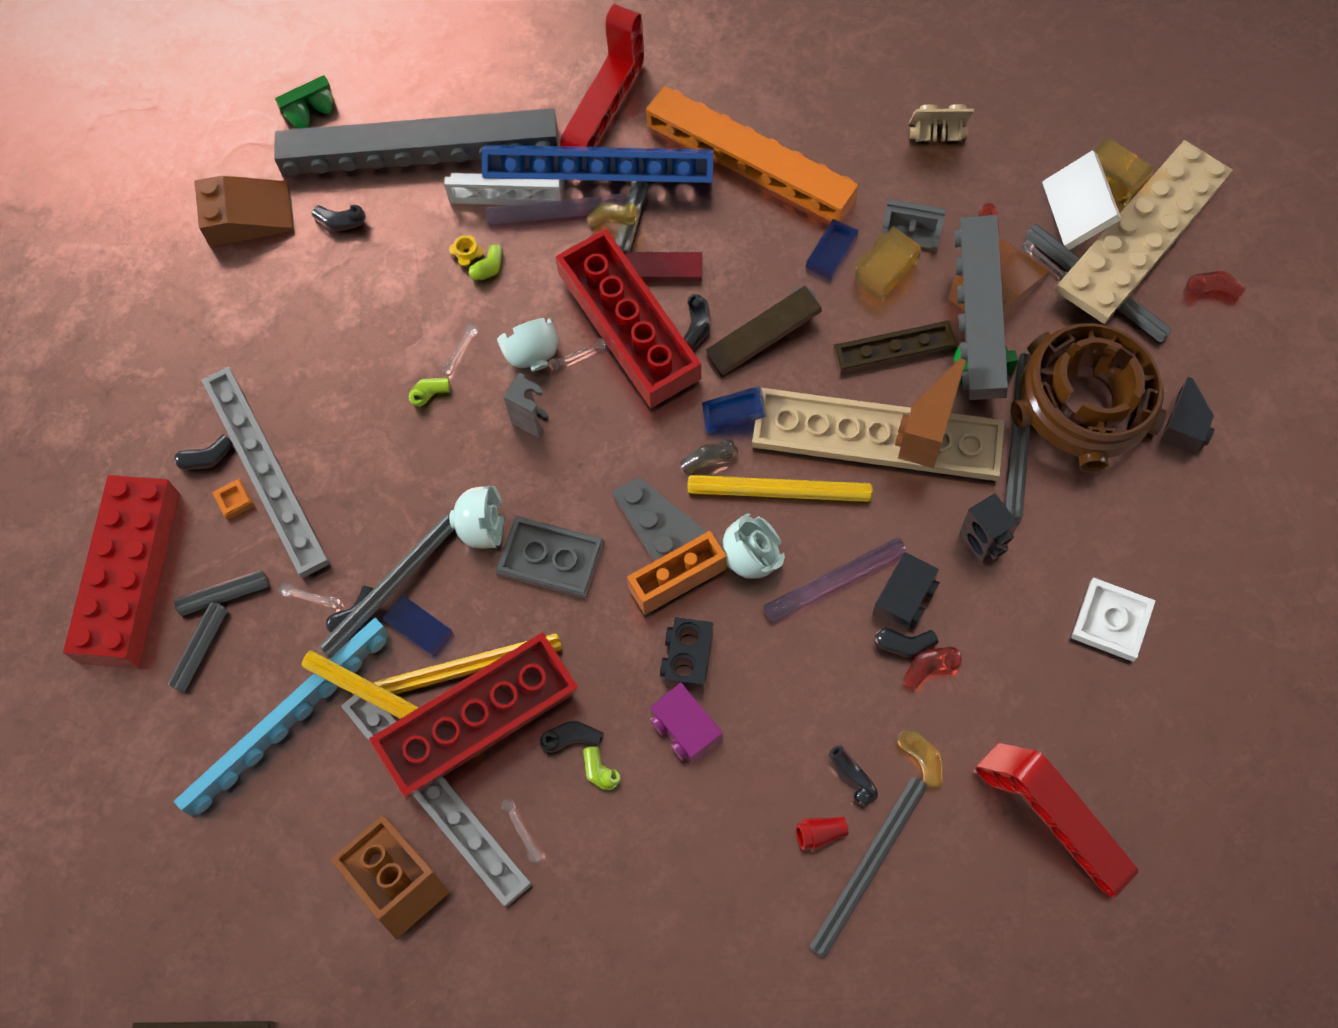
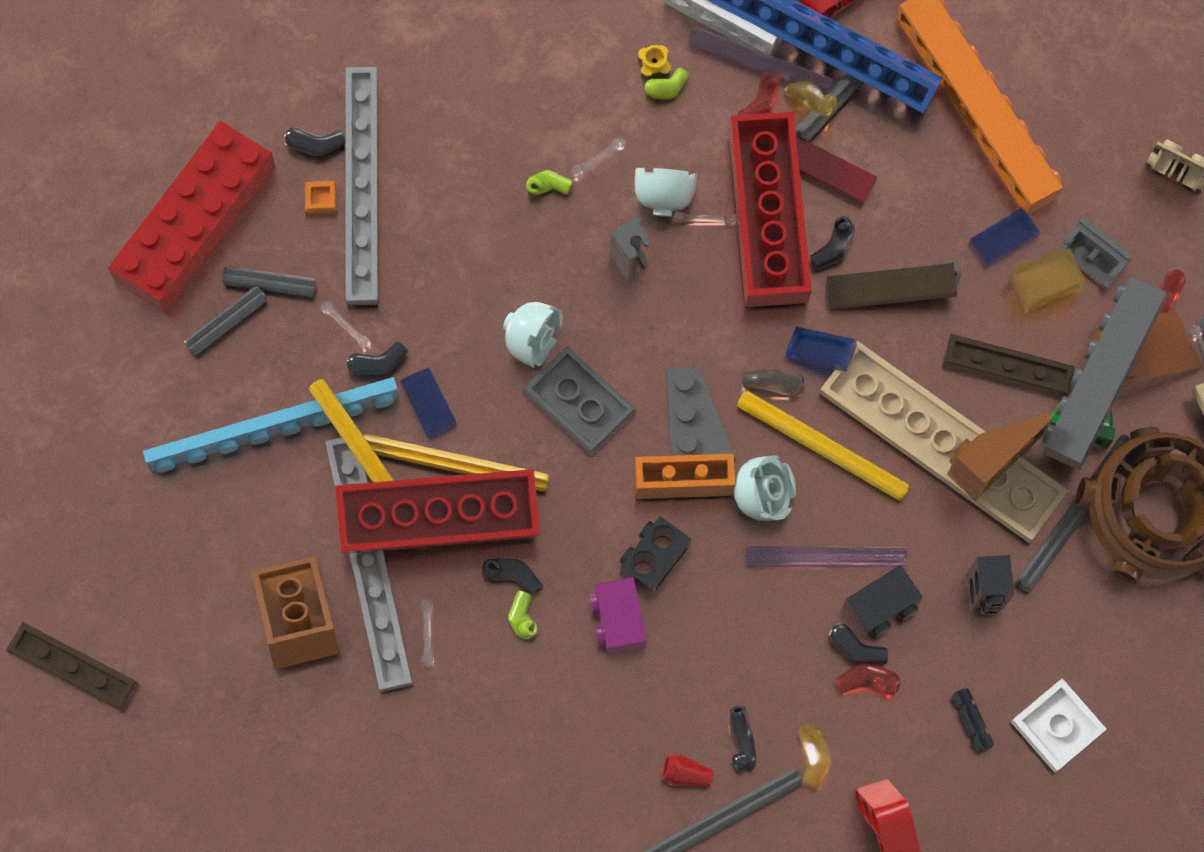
camera: 20 degrees right, 5 degrees up
dark grey axle [318,515,454,658] -> none
none -> clear red arm [738,71,780,115]
none -> black axle [952,688,994,753]

